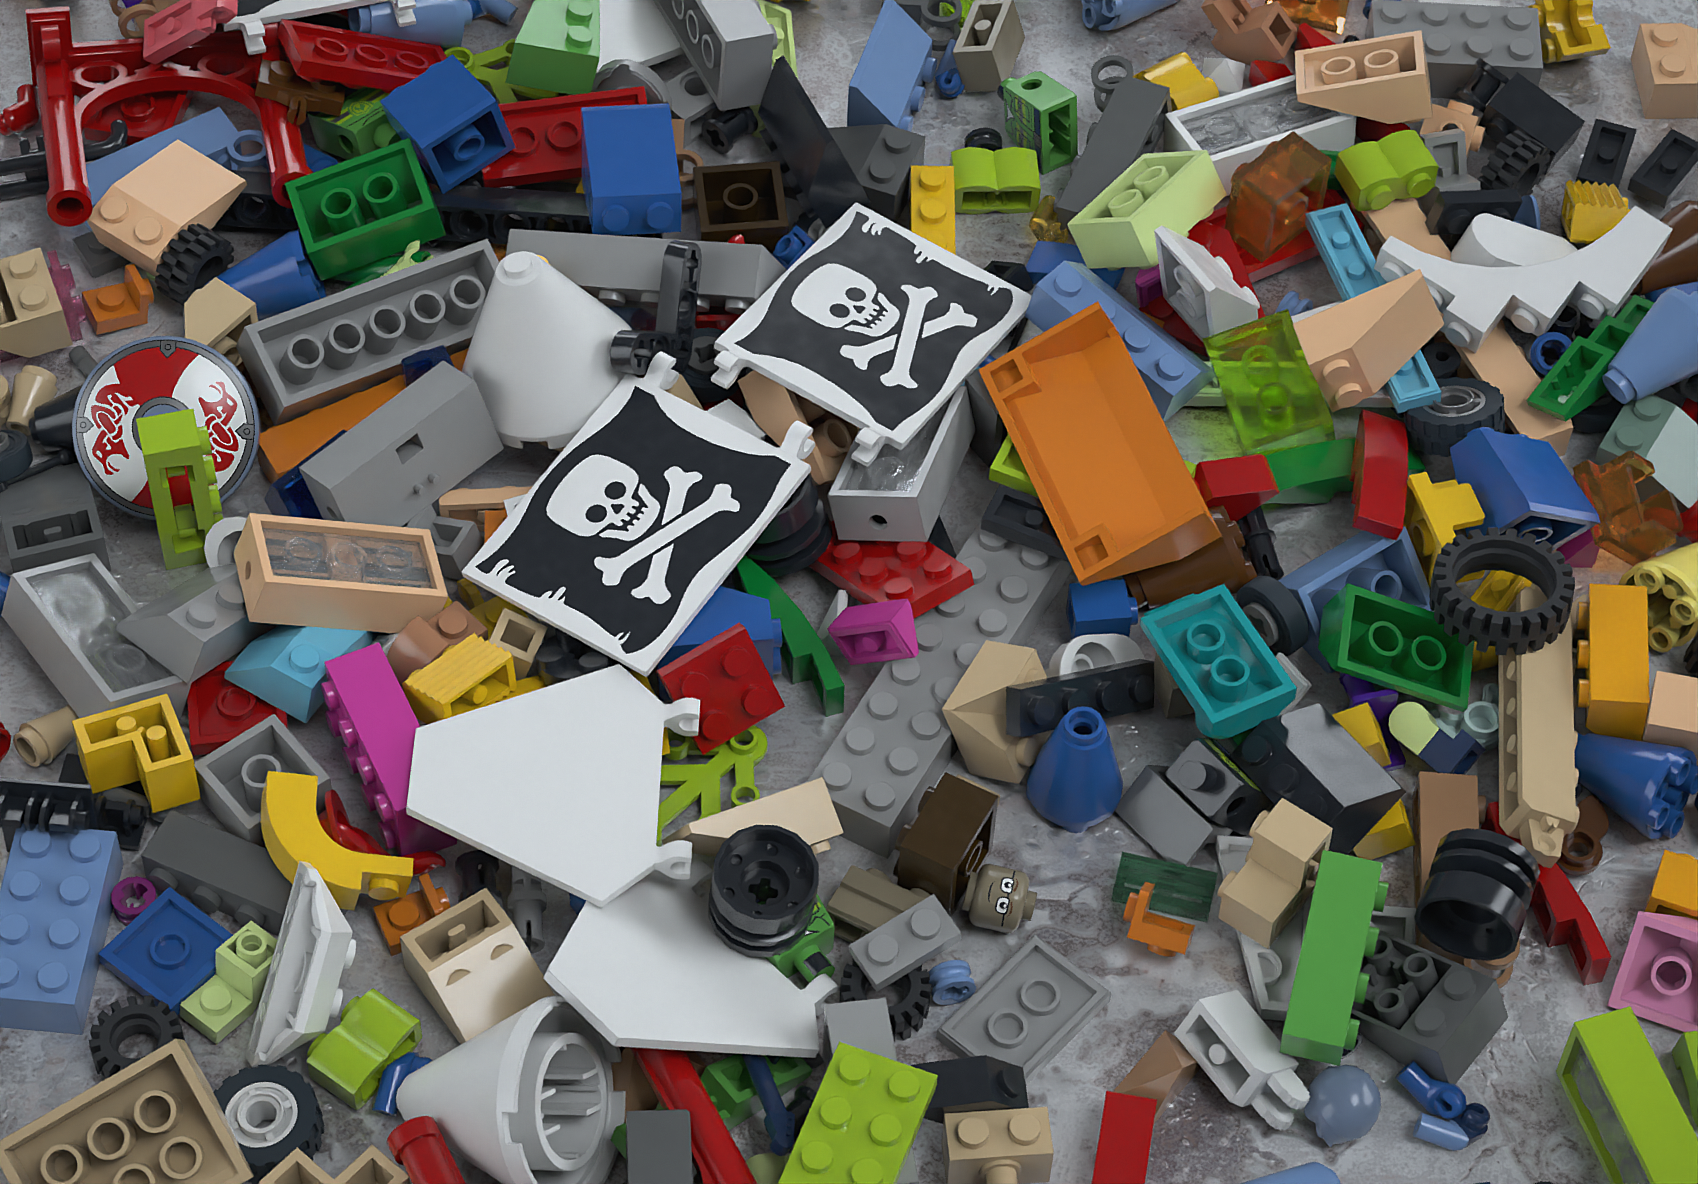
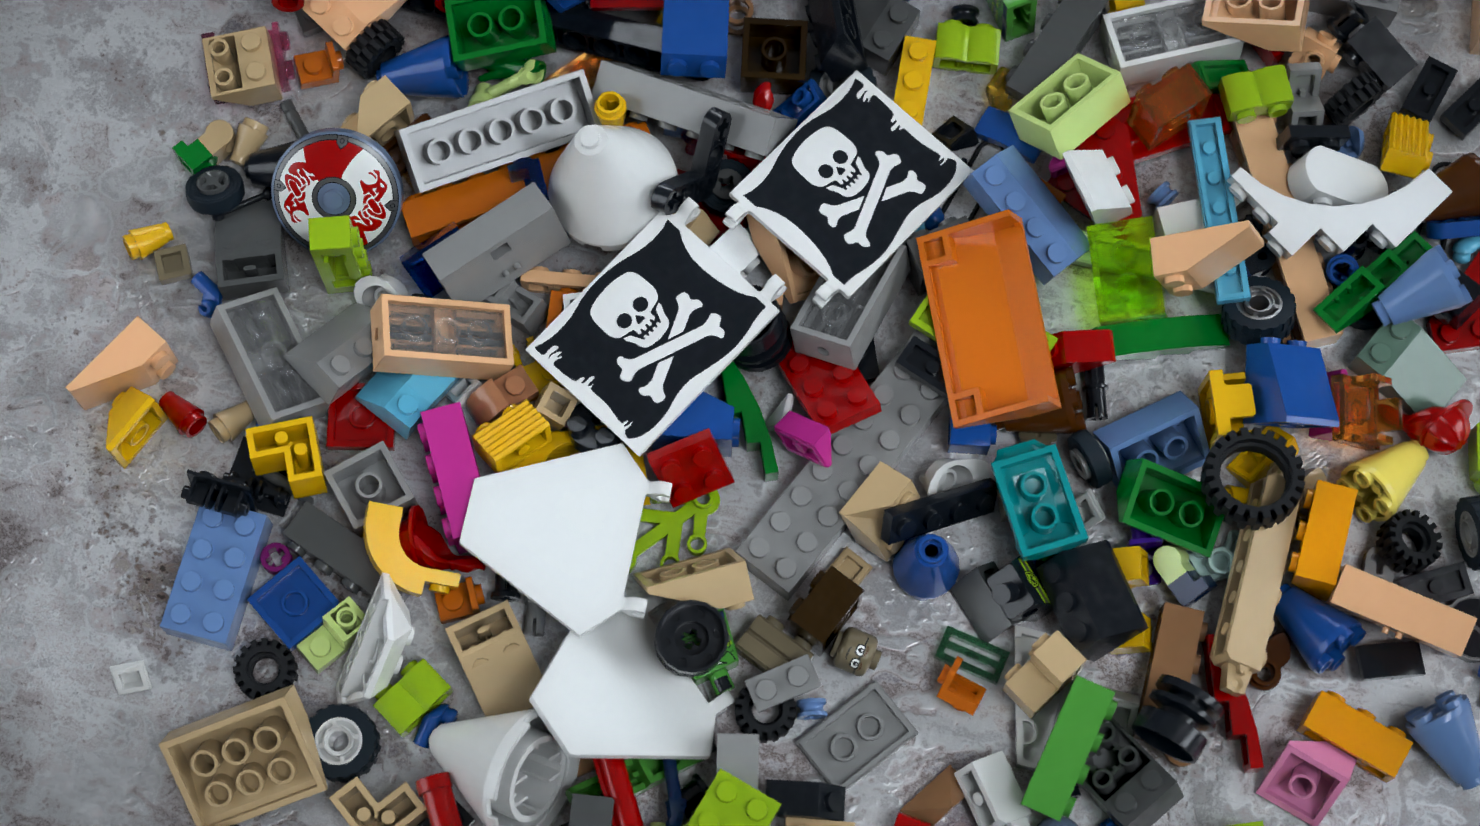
camera: 10 degrees right, 20 degrees up
red slope [1350,409,1408,541] -> none

